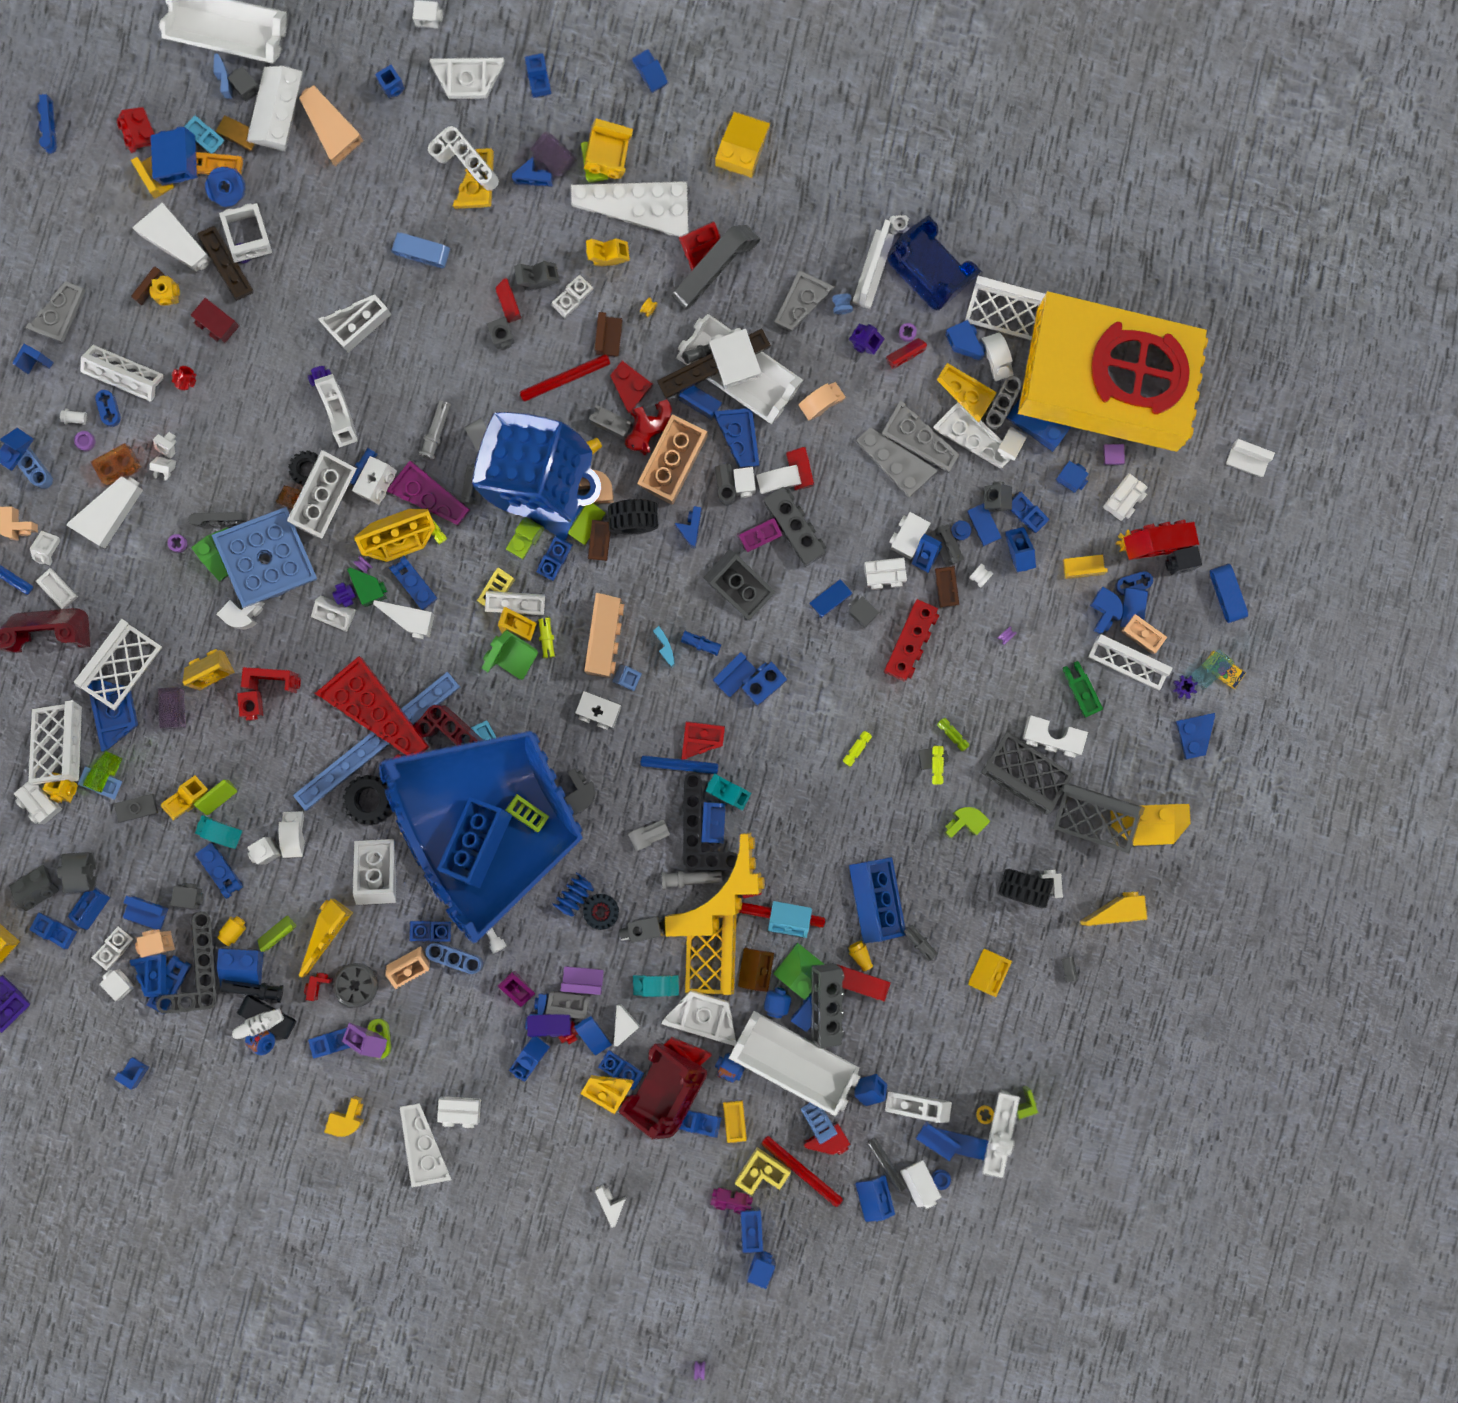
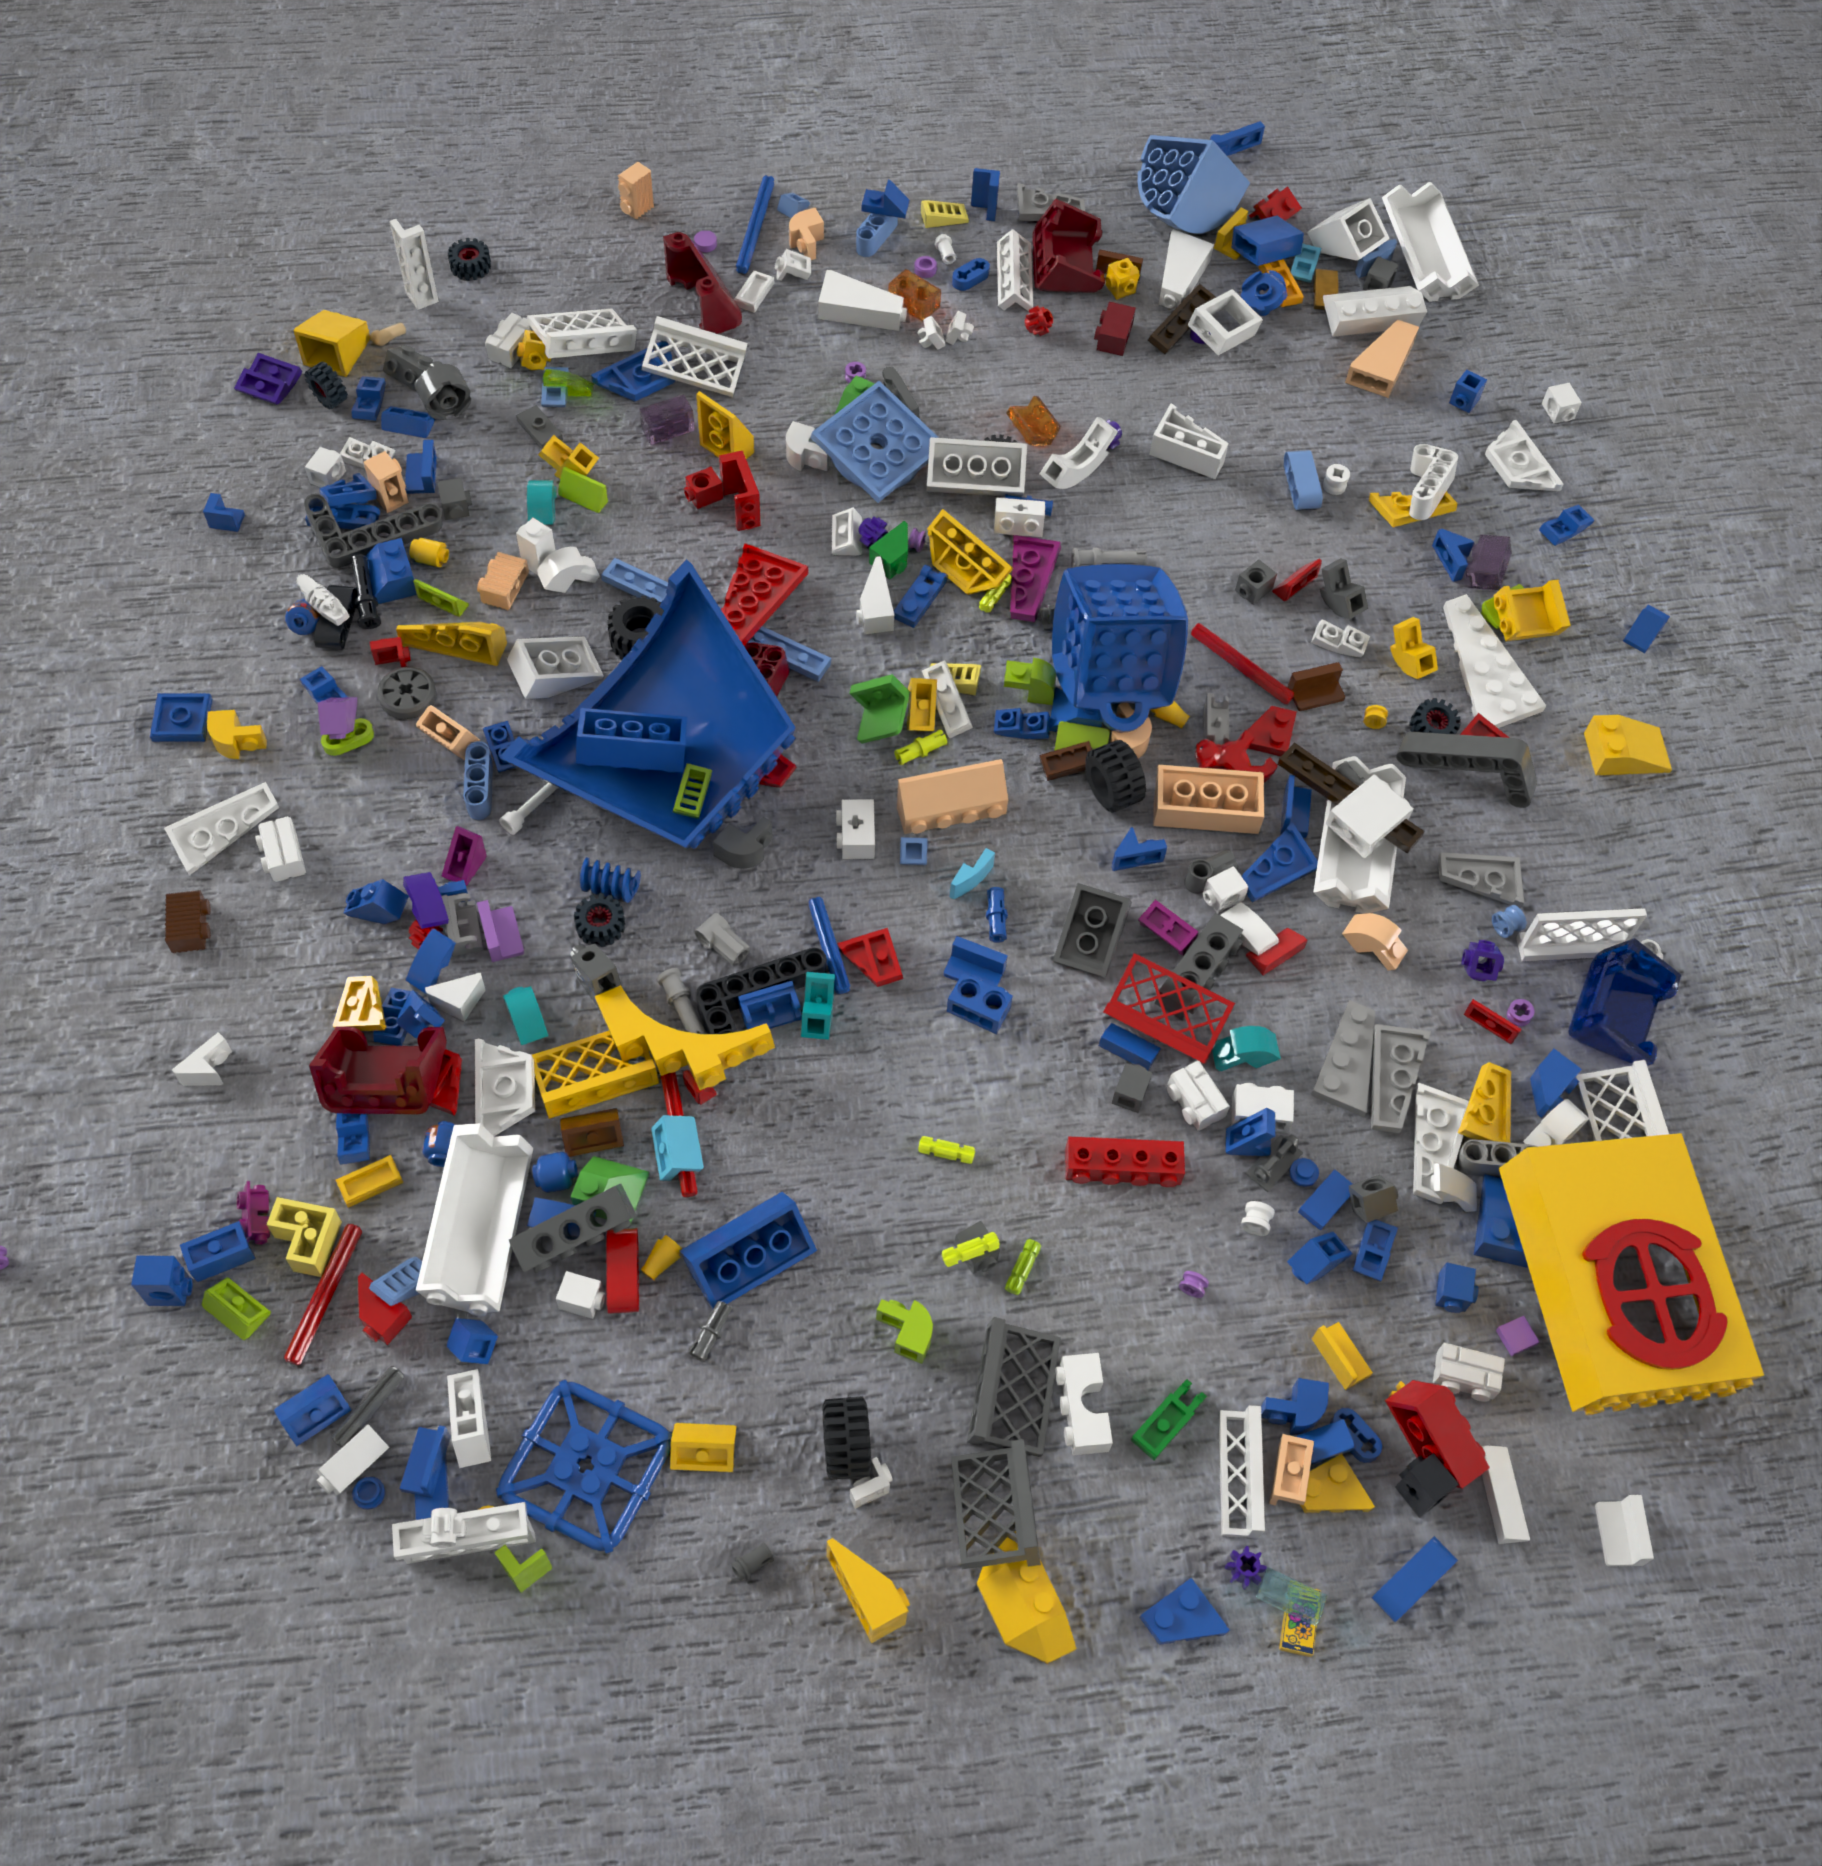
camera: 60 degrees right, 25 degrees down
blue plate [195,843,243,899] -> none
reddish brown plate [935,566,959,608] -> none
none -> blue tile [150,693,212,742]
none -> reddish brown brick [165,890,211,953]
none -> lime slope [202,1277,271,1340]
none -> black bush [304,361,348,410]
none -> blue slope [396,990,445,1038]
none -> light nougat brick [477,552,529,611]
none -> blue plate [496,1379,673,1554]
none -> white brick [556,1271,606,1319]
none -> light yellow slope [921,200,969,228]
none -> clear orange bracket [1006,396,1061,446]
none -> dark red windscreen [1033,199,1106,293]
none -> red fence [1103,953,1236,1064]
none -> medium blue brick [1138,135,1250,233]
none -> teal brick [1212,1026,1281,1071]
none -> yellow wing [1300,1454,1375,1513]
none -> white slope [1307,198,1390,260]
none -> white wheel [1323,464,1350,495]
none -> black bush [1409,698,1461,734]
none -> white slope [1482,1445,1530,1544]

